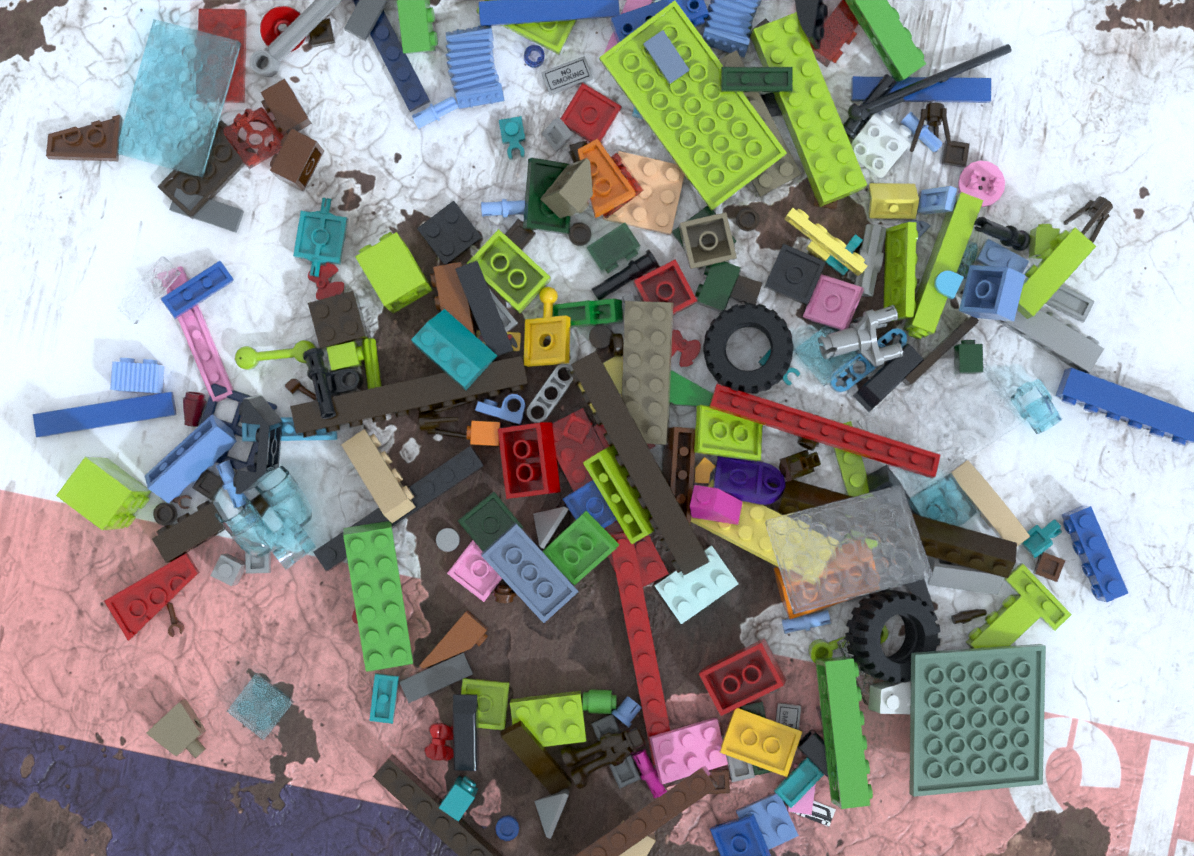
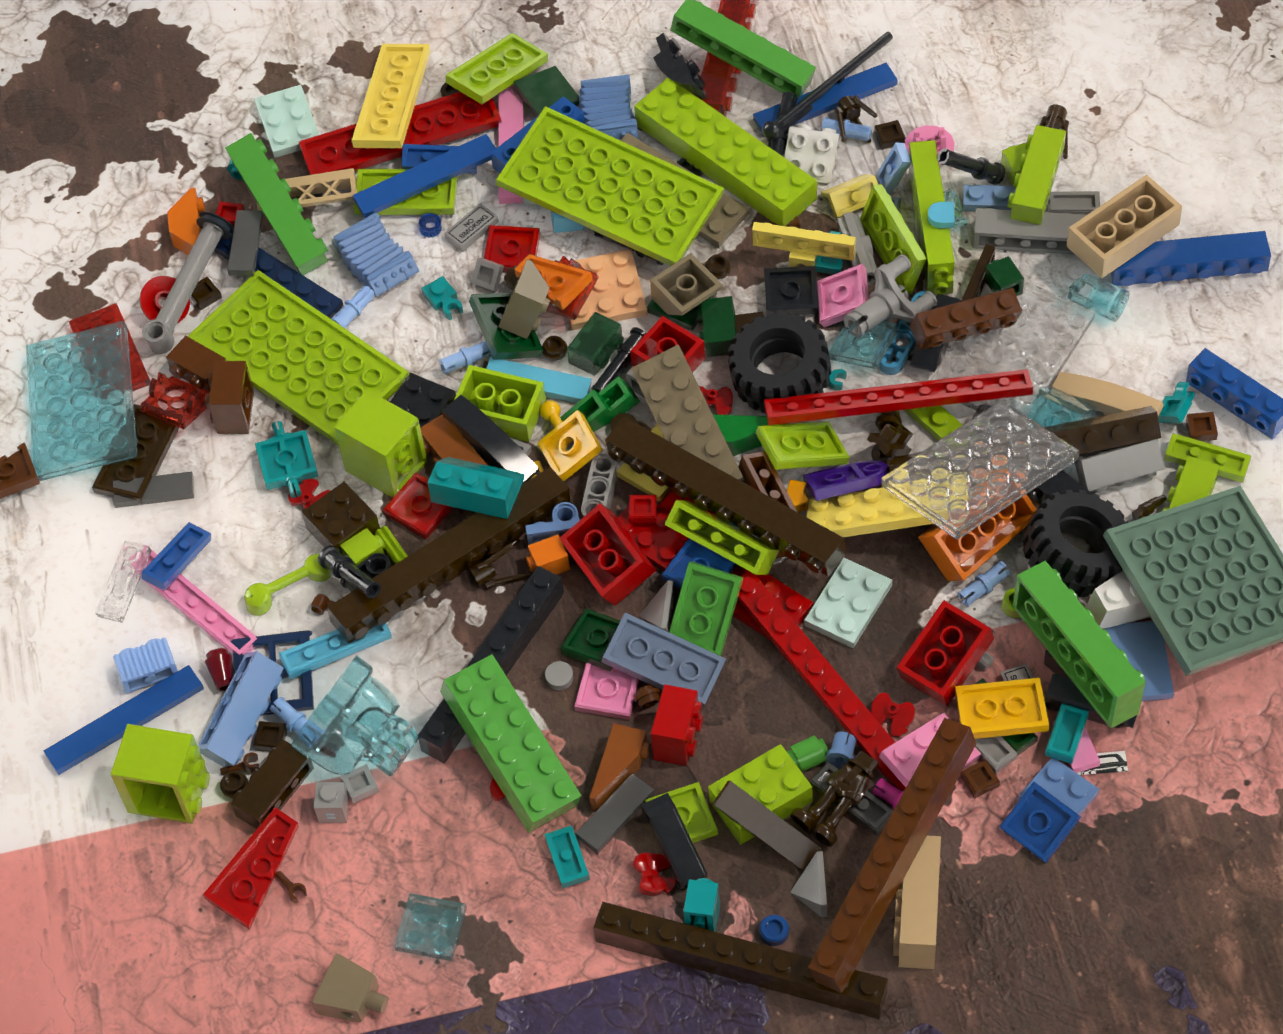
camera: 15 degrees left, 30 degrees down
black slope [233,395,283,494] -> none
tan brick [341,429,416,523] -> none
dark brown tile [609,333,624,357] -> none
sand blue tile [643,30,689,85] -> none
dark pink slope [690,485,743,525] -> none
dark green tile [721,67,793,92] -> none
medium blue brick [959,265,1025,321] -> none
none -> lime plate [188,270,409,446]
none -> red tile [383,472,454,539]
none -> medium azure tile [486,357,592,403]
none -> red brick [651,684,703,766]
none -> red piece [871,692,916,737]
none -> reddish brown brick [910,288,1023,350]
none -> tan brick [1067,174,1182,279]
none -> medium blue tile [1105,621,1174,701]

